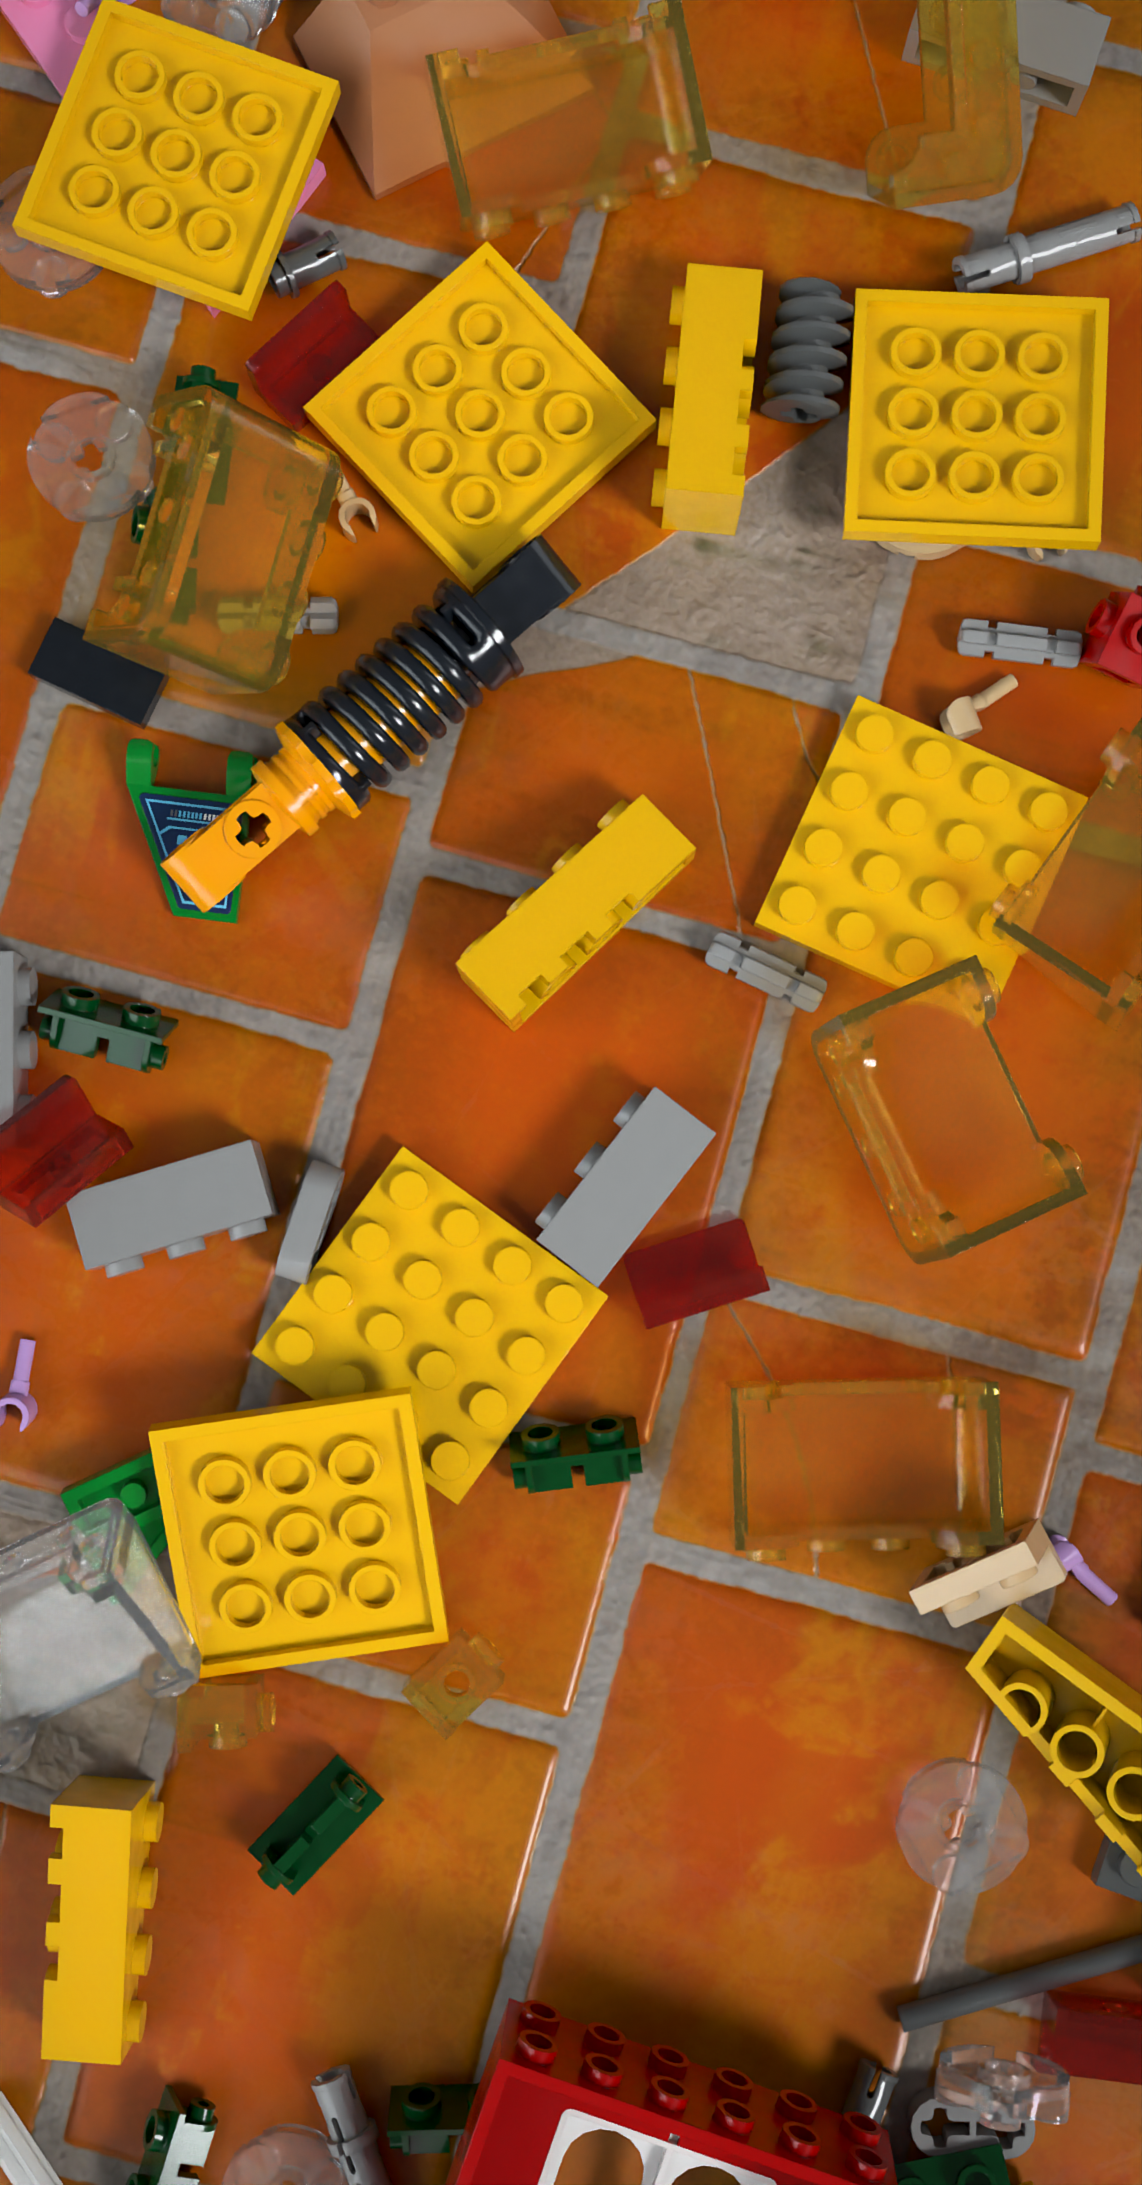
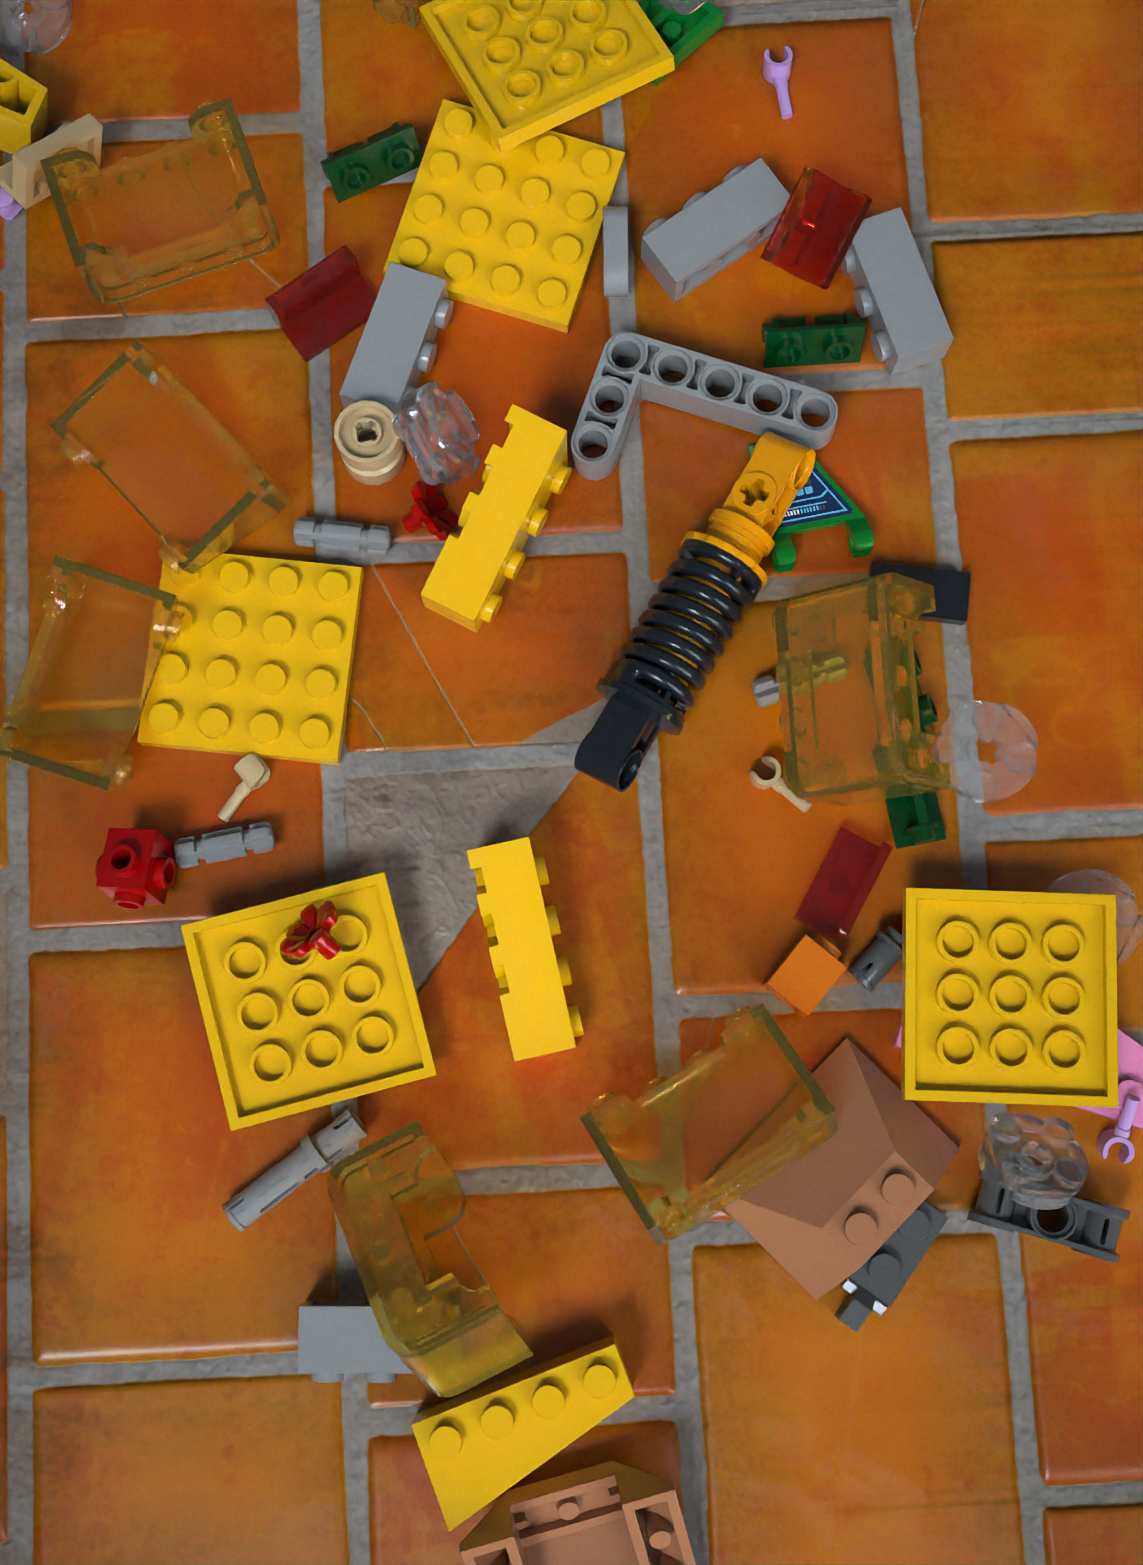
camera: 160 degrees right, 5 degrees down
yellow plate [303,241,657,593] -> none
dark grey piece [760,277,855,424] -> none
none -> red plant [280,901,341,960]
none -> tan wheel [334,401,405,485]
none -> clear plate [392,382,481,486]
none -> red plant [402,478,458,541]
none -> light grey beam [571,331,838,481]
none -> orange brick [762,934,847,1018]

